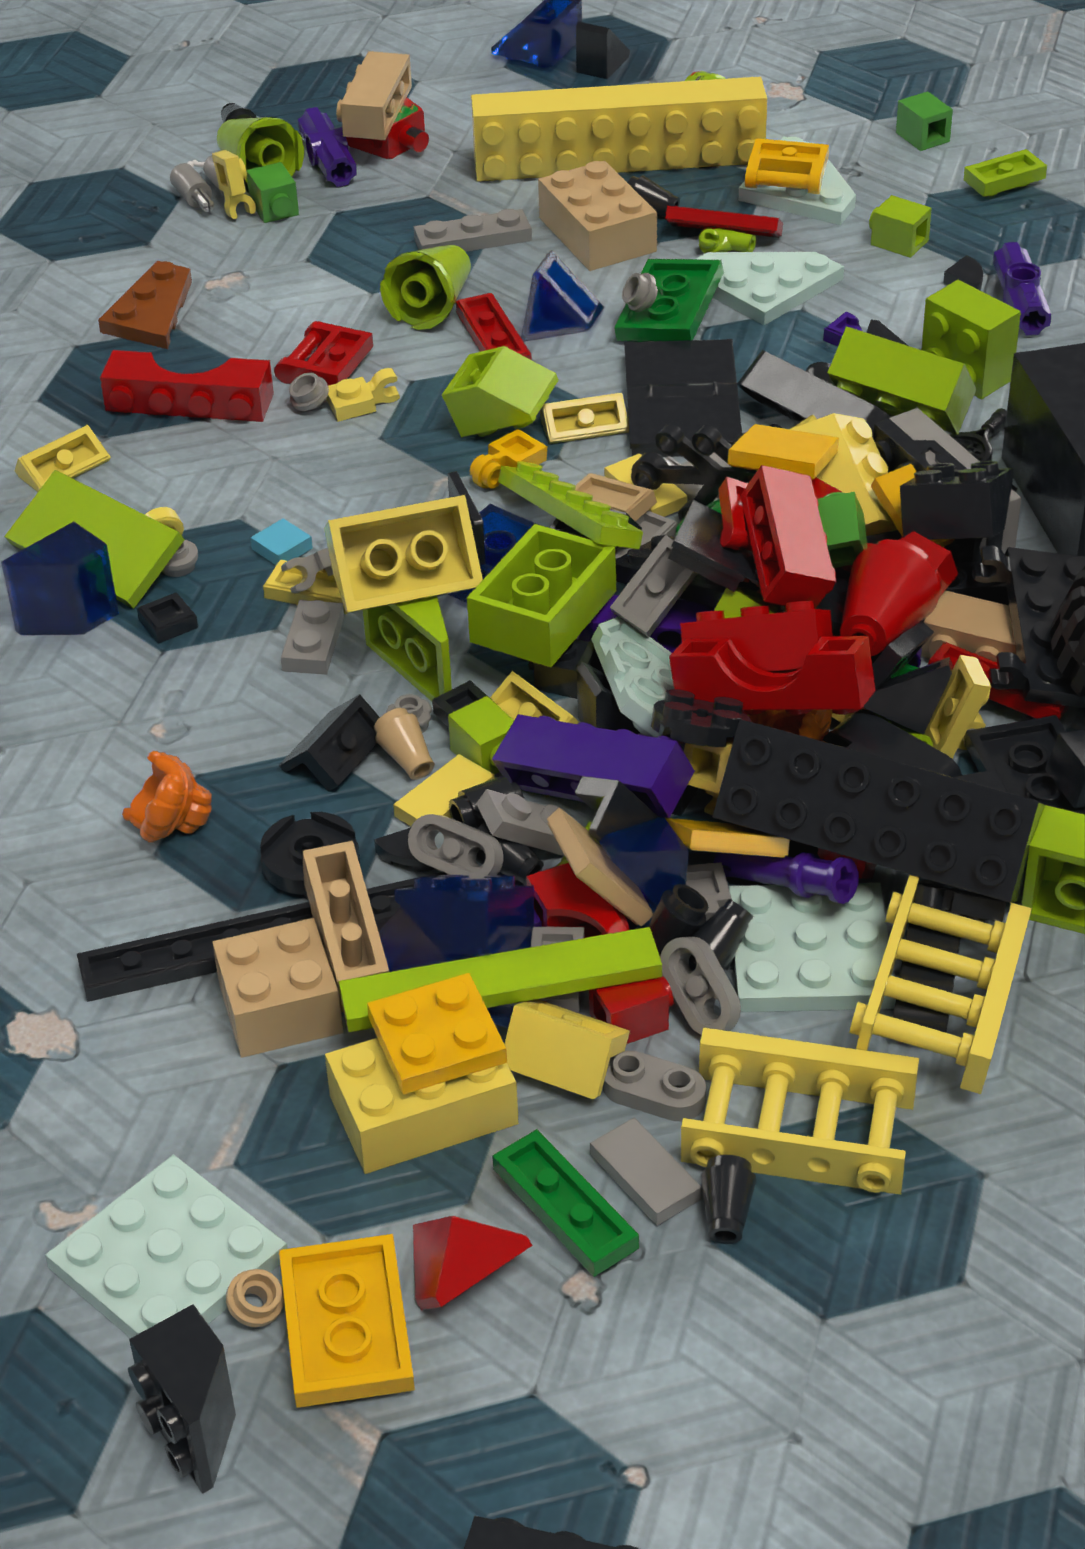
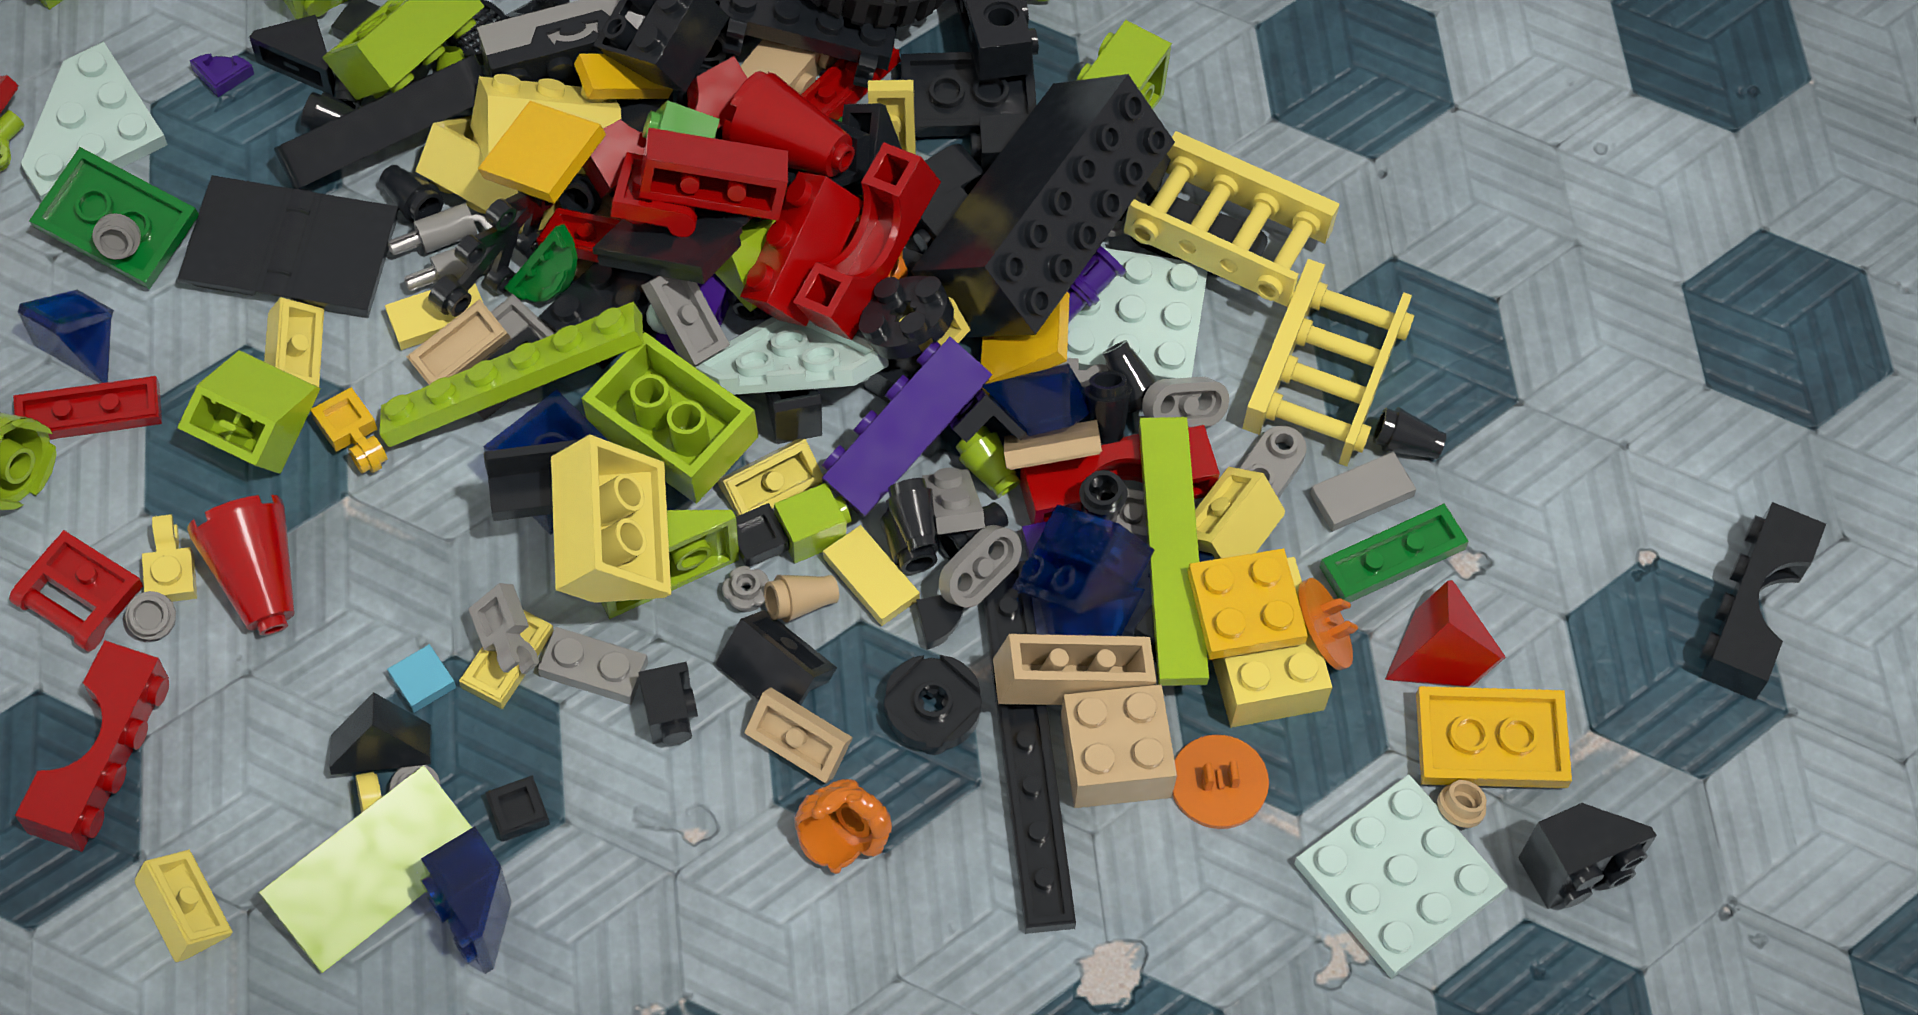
camera: 85 degrees left, 20 degrees up
none -> red cone [187,495,295,636]
none -> black slope [329,692,432,775]
none -> black brick [638,661,698,745]
none -> tan plate [744,688,853,783]
none -> black cone [886,478,937,553]
none -> black cone [1079,470,1128,530]
none -> orange piece [1172,735,1269,829]
none -> orange piece [1299,578,1358,670]

